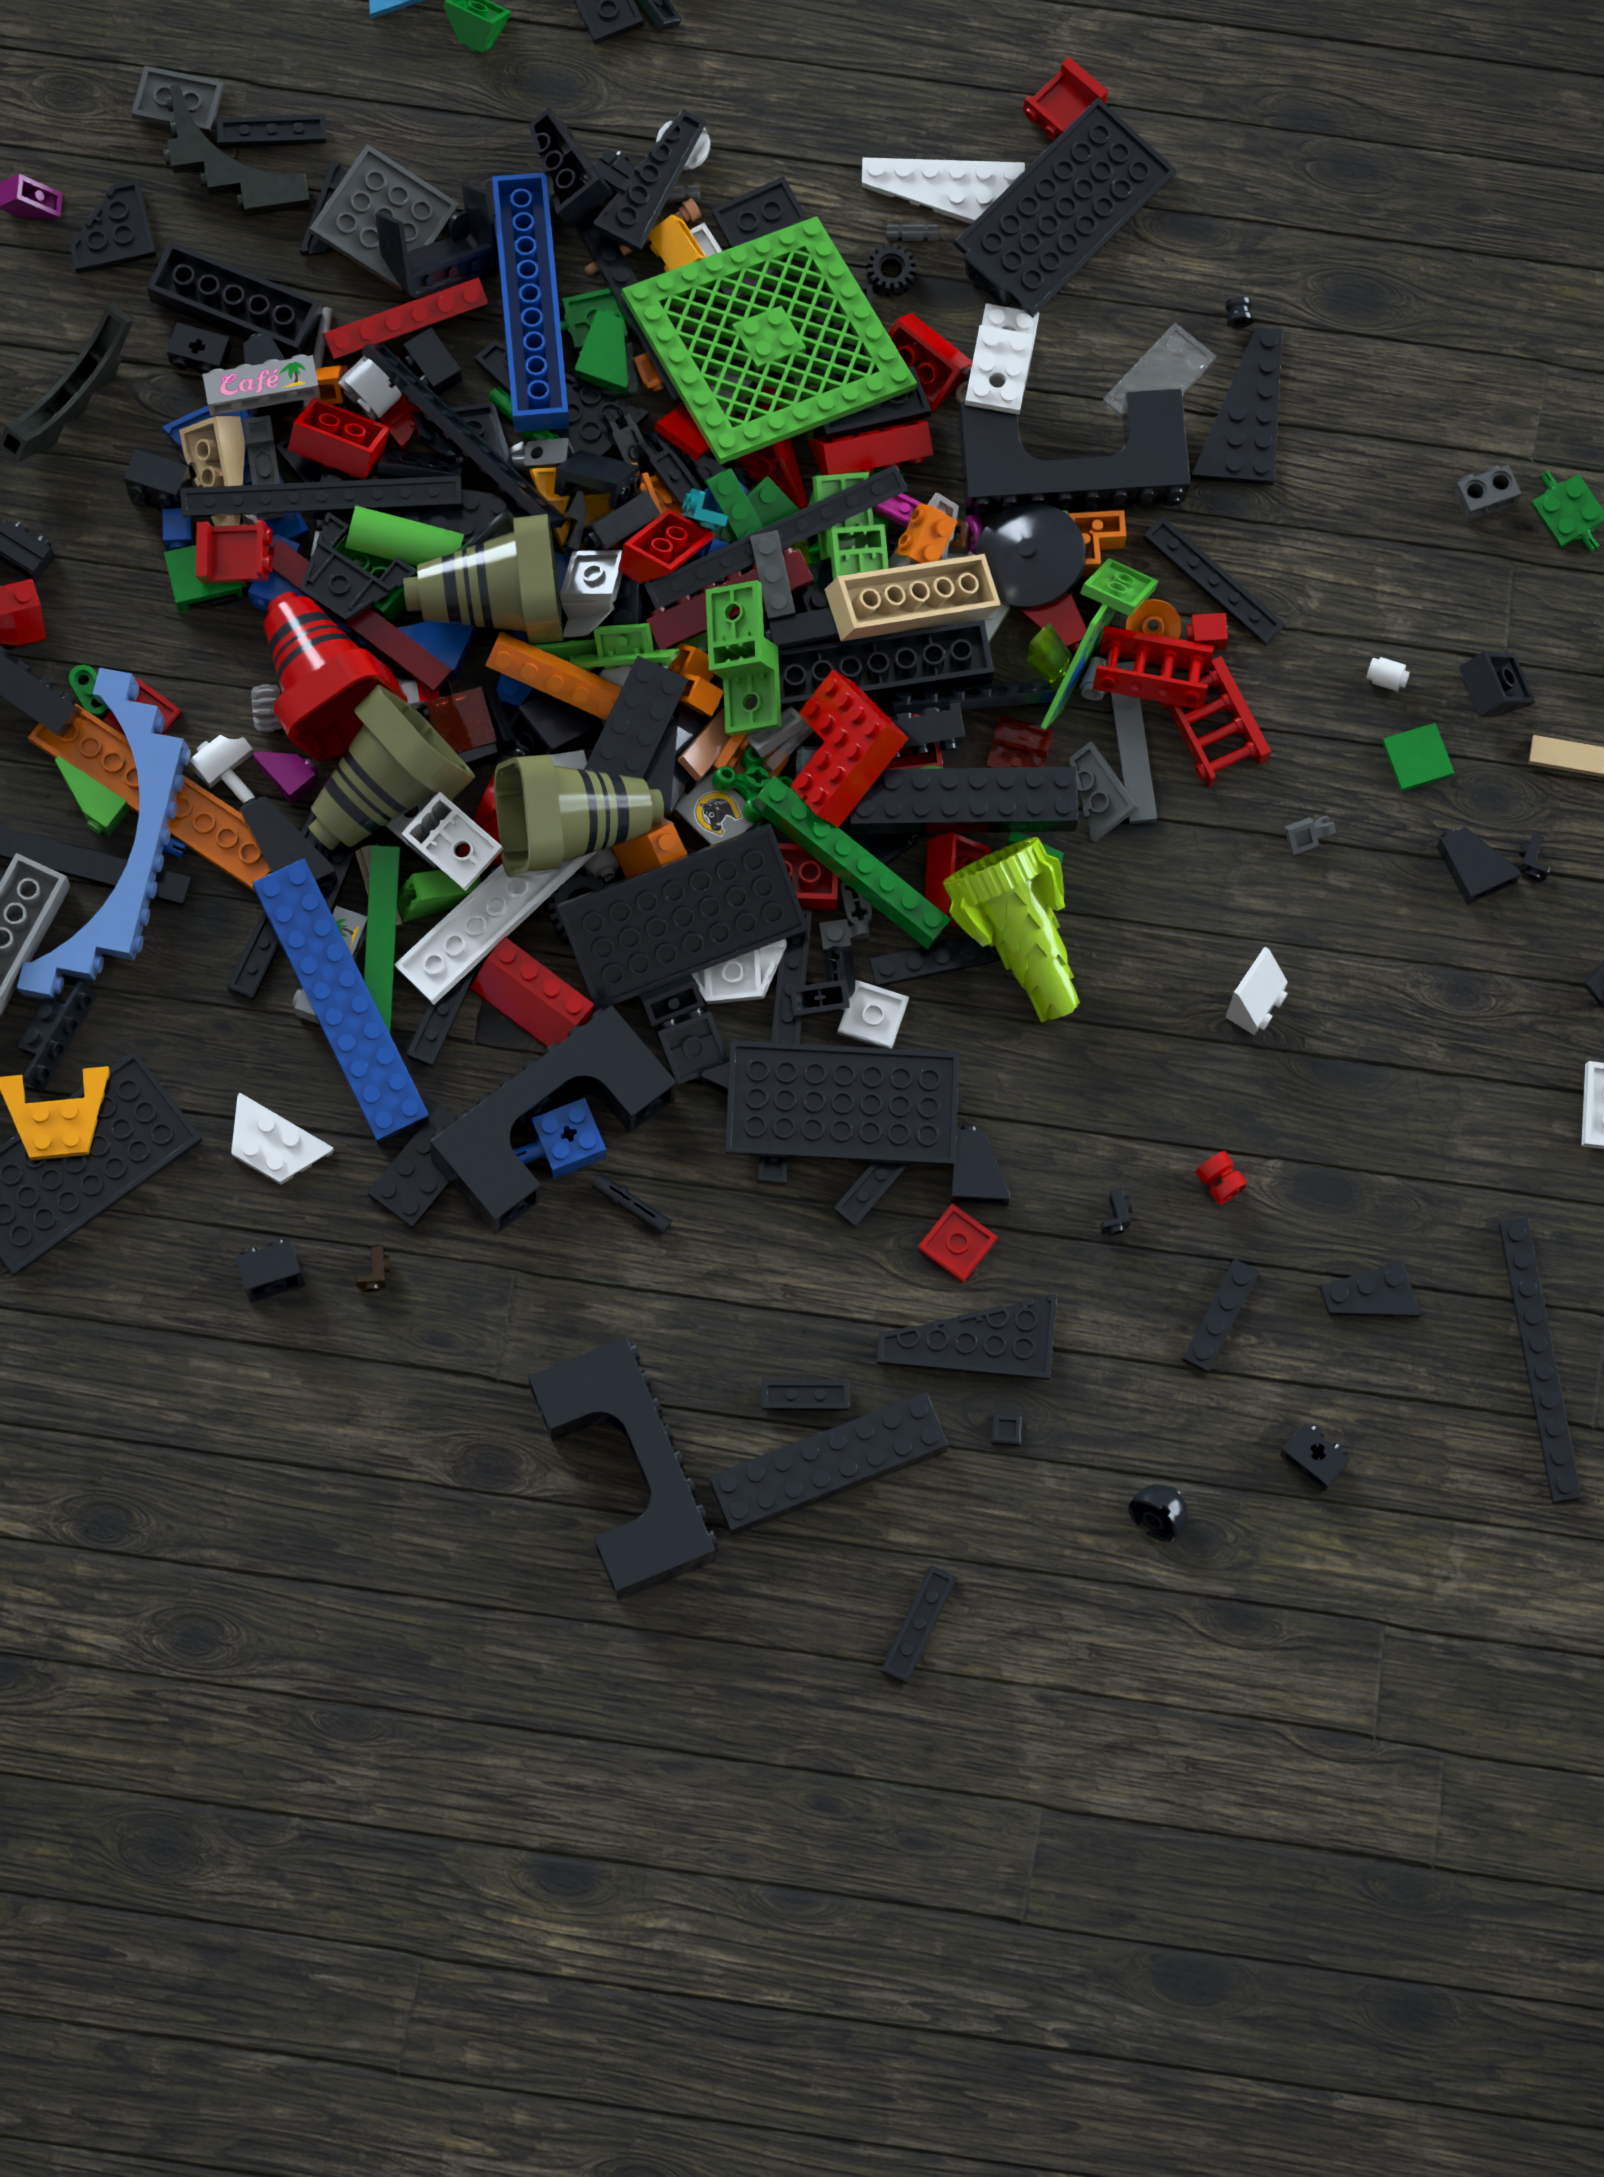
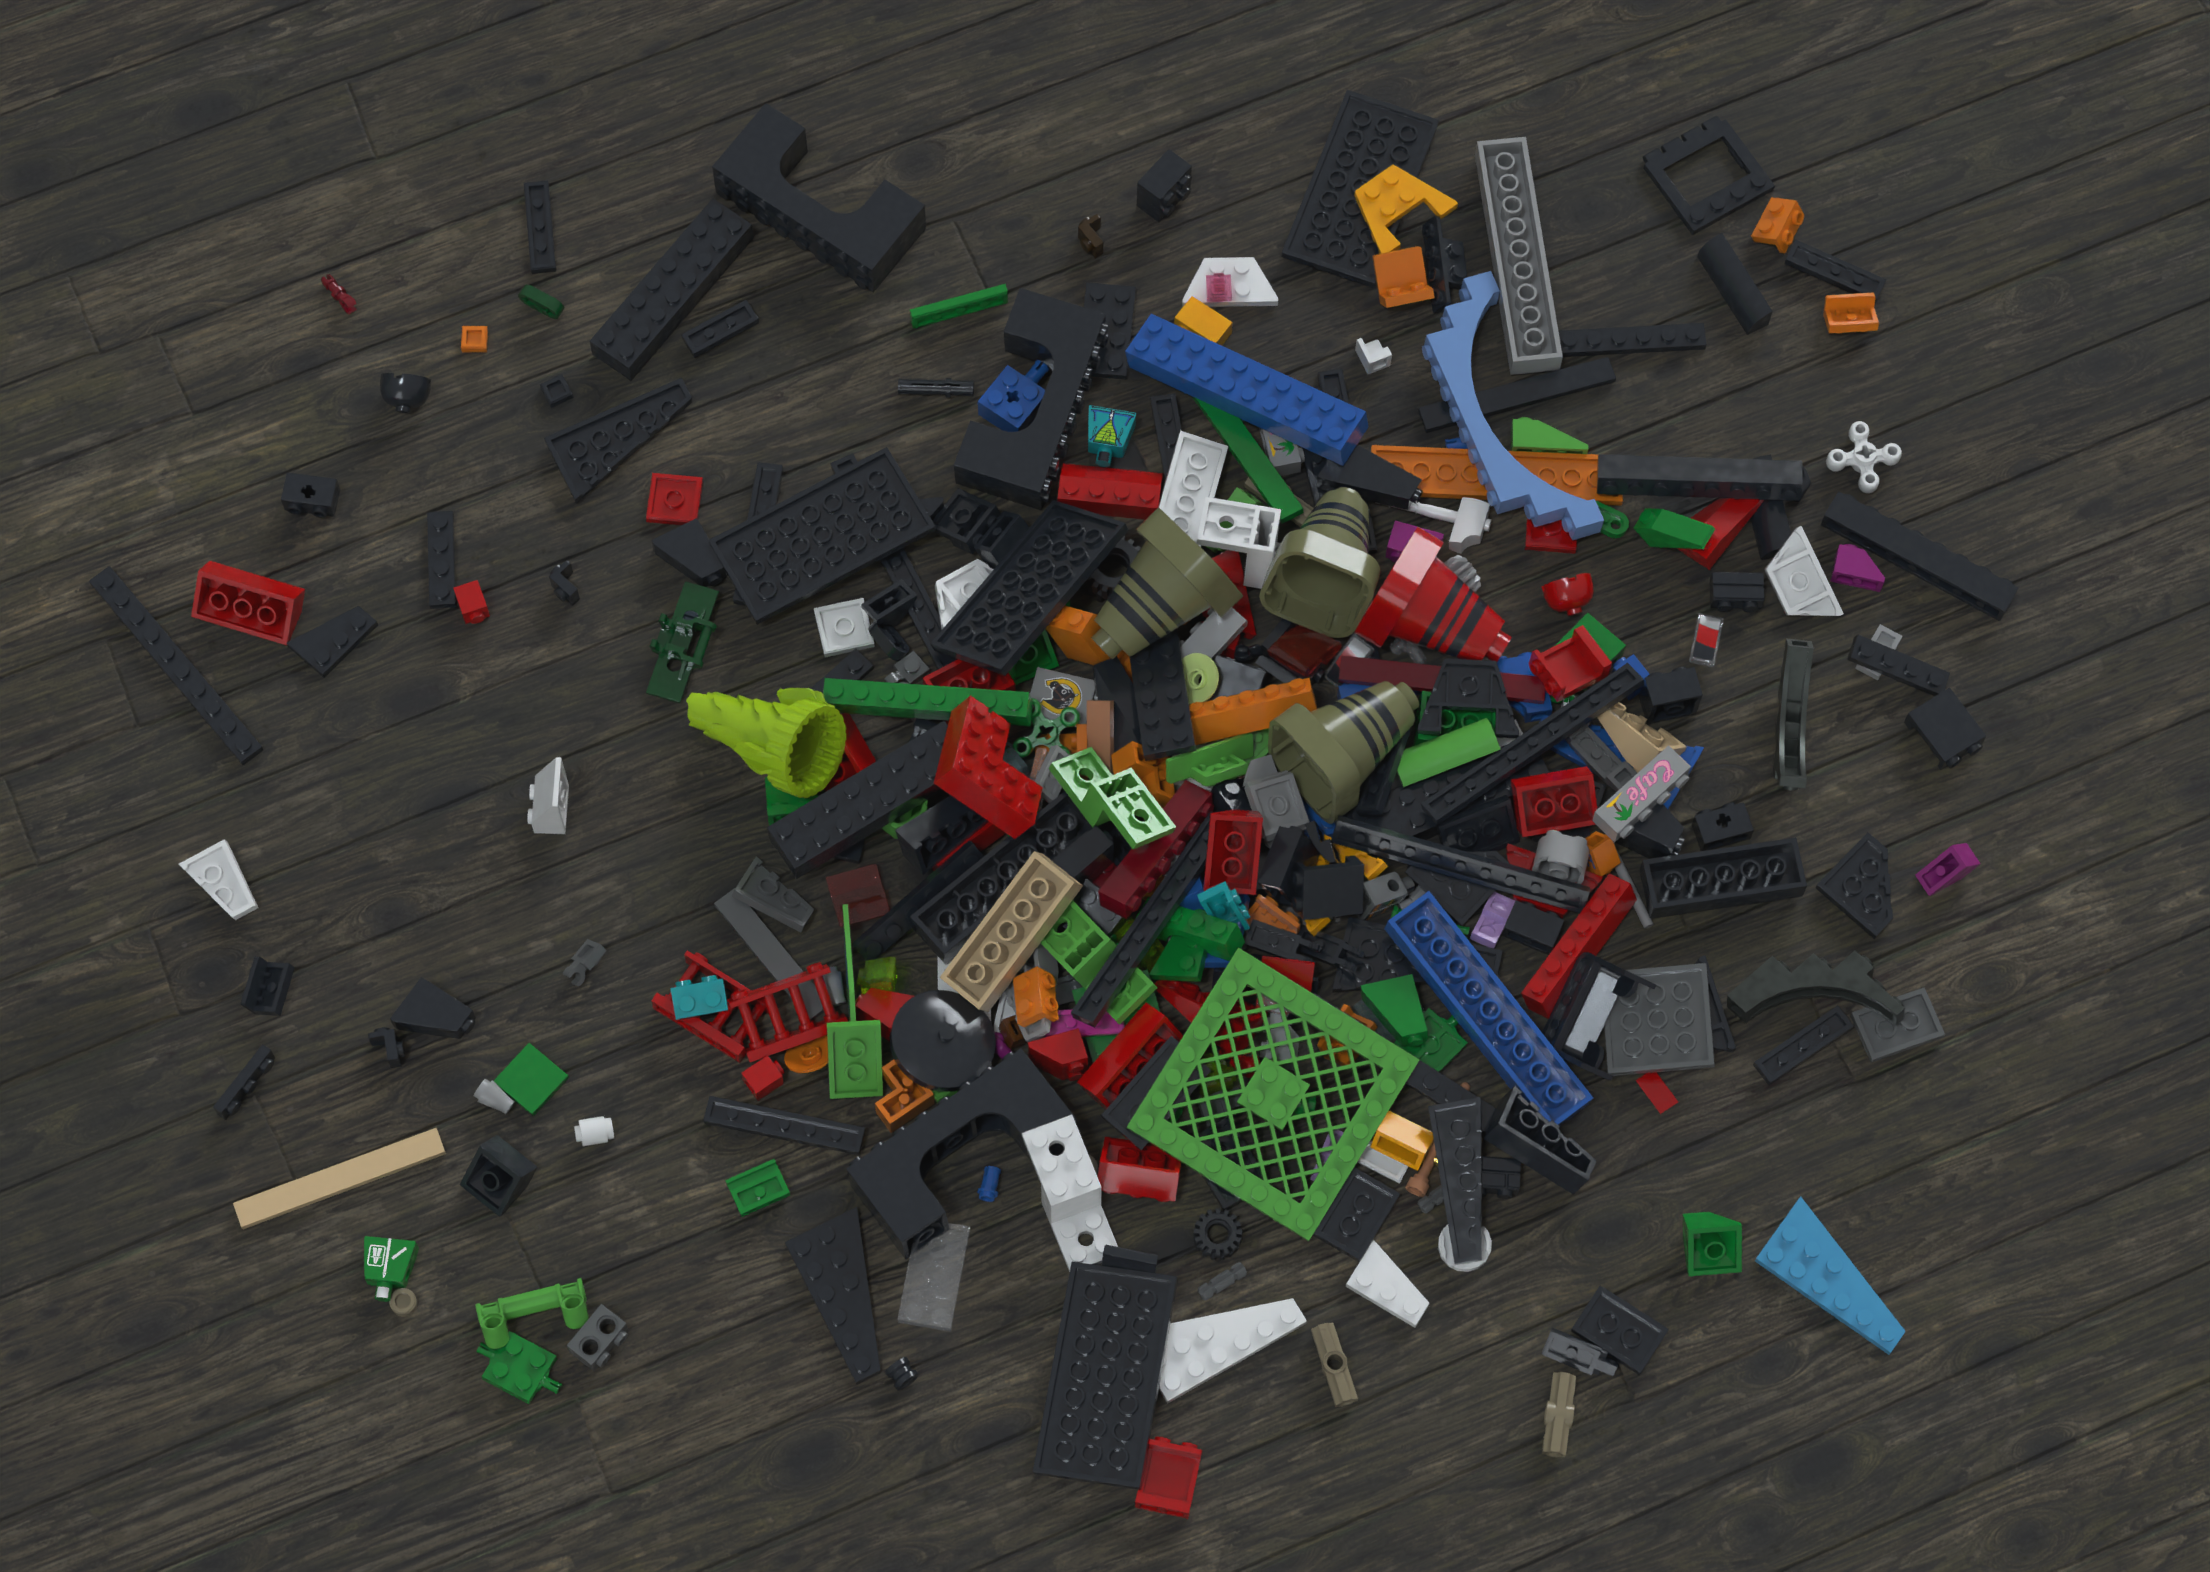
camera: 150 degrees right, 5 degrees down
dark grey plate [750,530,796,619] -> none
red wheel [1195,1151,1248,1205] -> none
none -> red slope [191,561,305,645]
none -> dark red piece [321,274,357,314]
none -> red brick [453,580,490,624]
none -> orange tile [461,326,488,352]
none -> light grey cone [474,1078,515,1114]
none -> bright green piece [475,1278,589,1349]
none -> dark green beam [518,284,565,319]
none -> dark green piece [646,581,719,703]
none -> teal bracket [670,975,728,1020]
none -> green plate [725,1159,790,1217]
none -> green tile [910,284,1008,328]
none -> blue pin [977,1166,1001,1202]
none -> red slope [1028,1028,1088,1081]
none -> teal torso [1088,405,1136,467]
none -> light orange brick [1174,296,1232,346]
none -> yellowish green dish [1183,653,1219,704]
none -> clear pink tile [1206,273,1232,302]
none -> dark tan piece [1311,1322,1358,1407]
none -> white wing [1346,1240,1429,1328]
none -> white panel [1355,338,1392,374]
none -> orange bracket [1373,246,1435,308]
none -> lavender slope [1470,892,1515,948]
none -> red cylinder [1541,573,1594,616]
none -> green slope [1634,508,1715,549]
none -> red sticker [1635,1072,1678,1114]
none -> slope [1689,613,1724,668]

